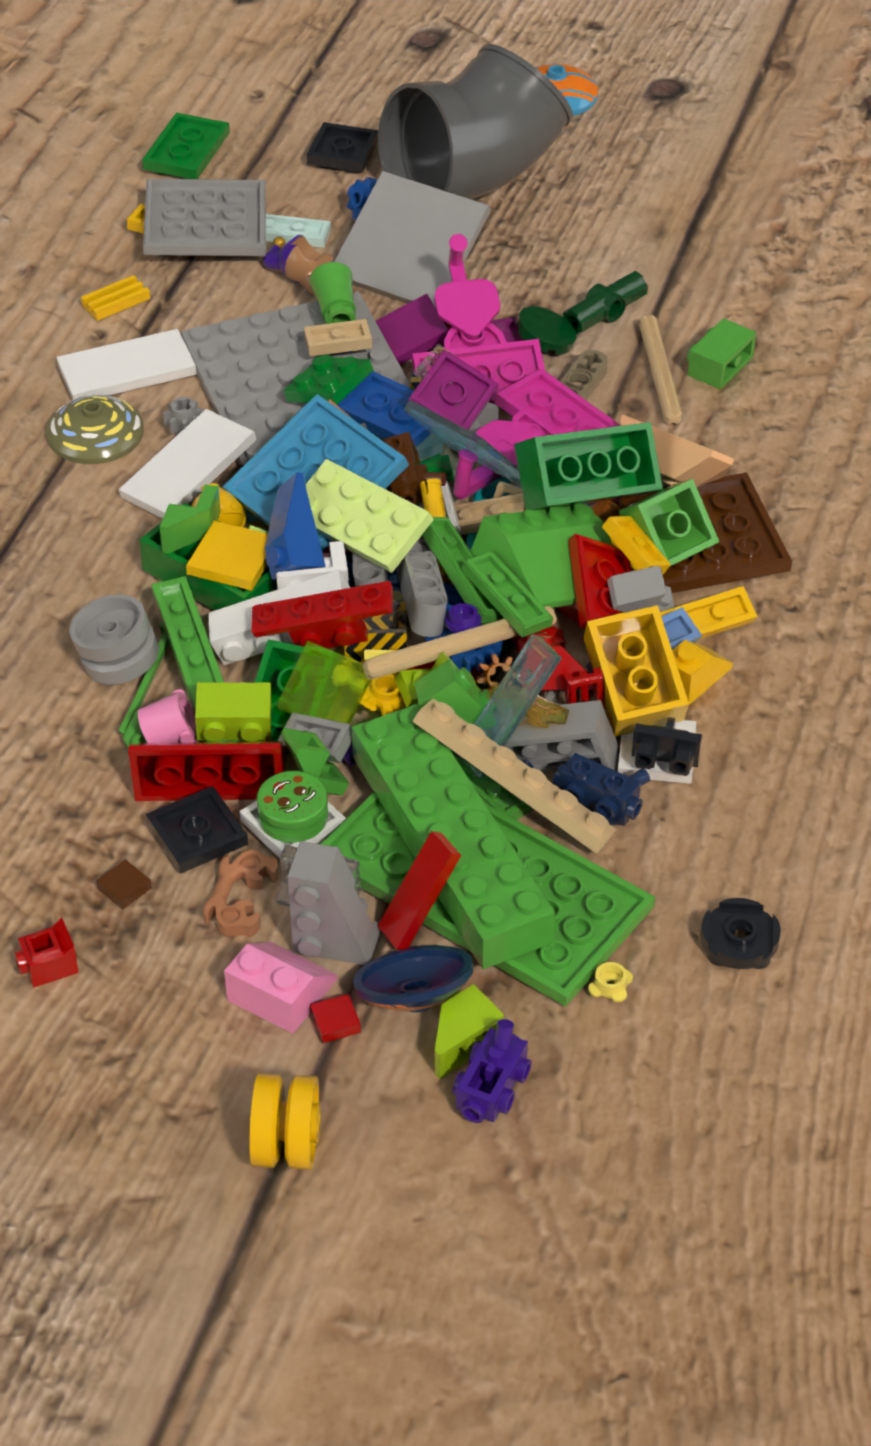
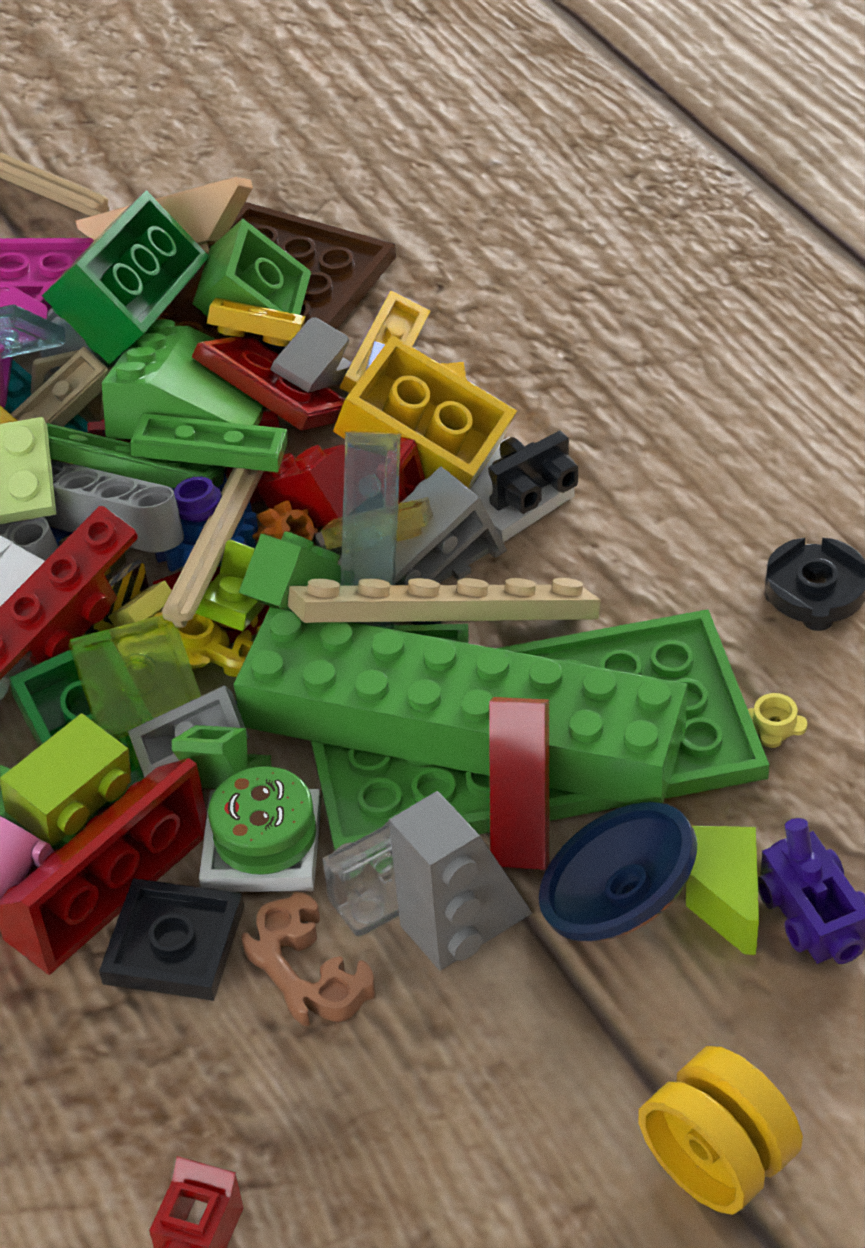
camera: 45 degrees left, 0 degrees up
reddish brown tile [96,859,152,910] -> none
bright pink slope [224,942,337,1034] -> none
red tile [310,994,361,1043] -> none
dark blue brick [553,753,650,826] -> none
bright green brick [687,318,756,390] -> none

